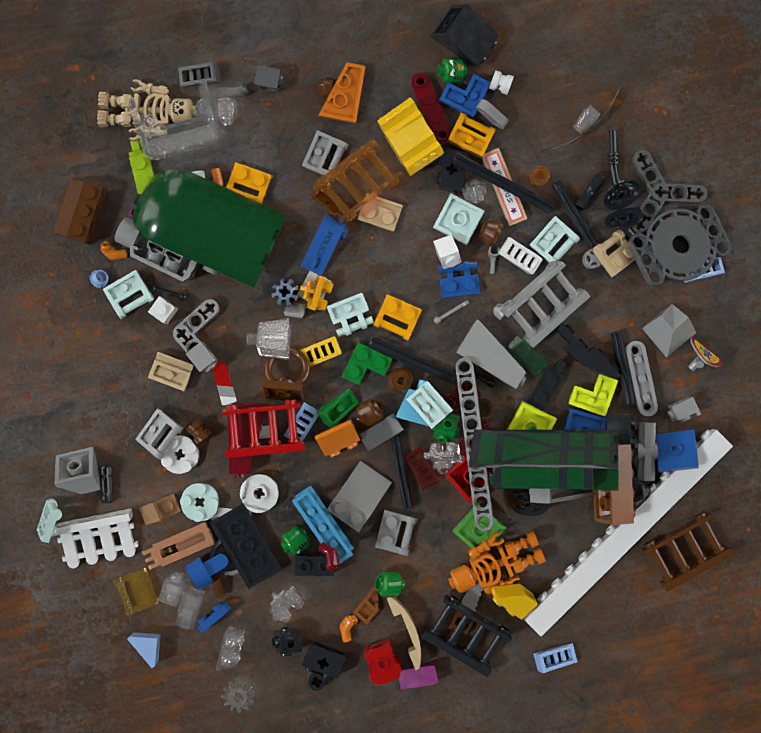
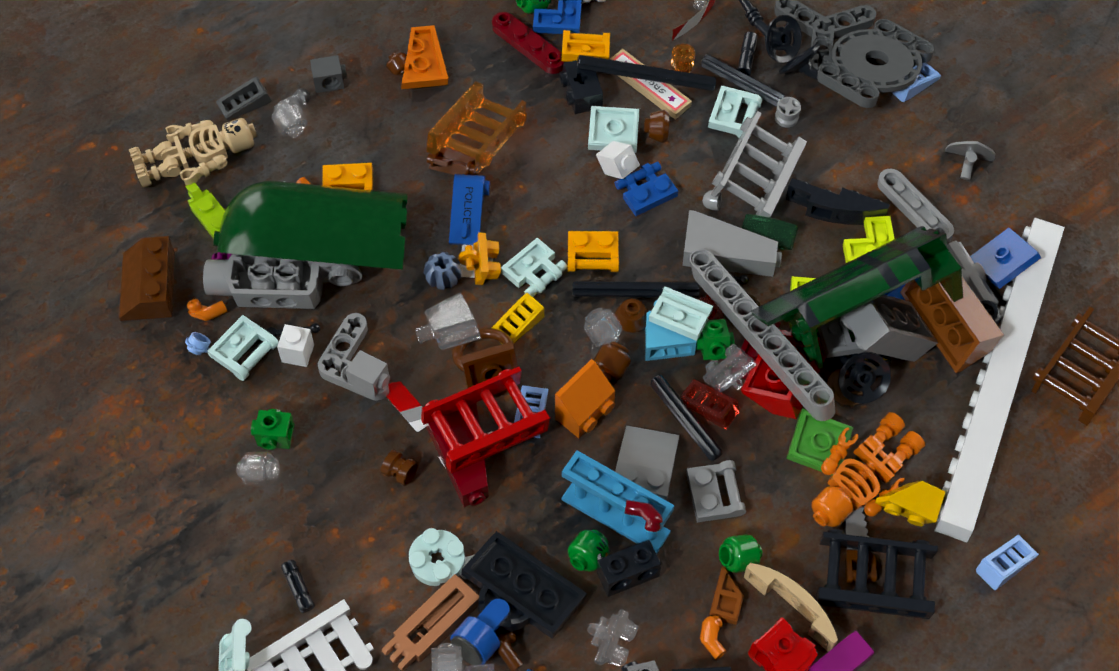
camera: 30 degrees left, 30 degrees down
light grey slope [55,447,100,494] -> none
clear windscreen [128,79,218,160] -> none
light grey plate [135,408,184,460] -> none
medium nougat slope [139,493,182,525] -> none
tan plate [148,352,195,391] -> none
white plate [161,435,200,474] -> none
white plate [240,474,279,513] -> none
light grey slope [284,302,306,319] -> none
light grey plate [302,130,349,180] -> none
green slope [316,388,359,428] -> none
green plate [342,343,392,385] -> none
tan plate [358,193,403,232] -> none
dark grey slope [358,414,403,451] -> none
yellow slope [377,98,444,176] -> none
light grey hinge [434,300,469,324] -> none
clear gear [462,179,487,203] -> none
light grey beam [476,99,509,129] -> none
light grey hand [488,247,500,274] -> none
white slope [498,237,542,275] -> none
black hinge [527,359,566,411] -> none
tan plate [593,230,635,277] -> none
black axle [611,331,636,406] -> none
light grey slope [642,304,696,357] -> none
light grey brick [668,396,701,422] -> none
none -> clear head [236,451,280,487]
none -> green brick [251,409,295,450]
none -> clear head [584,308,622,347]

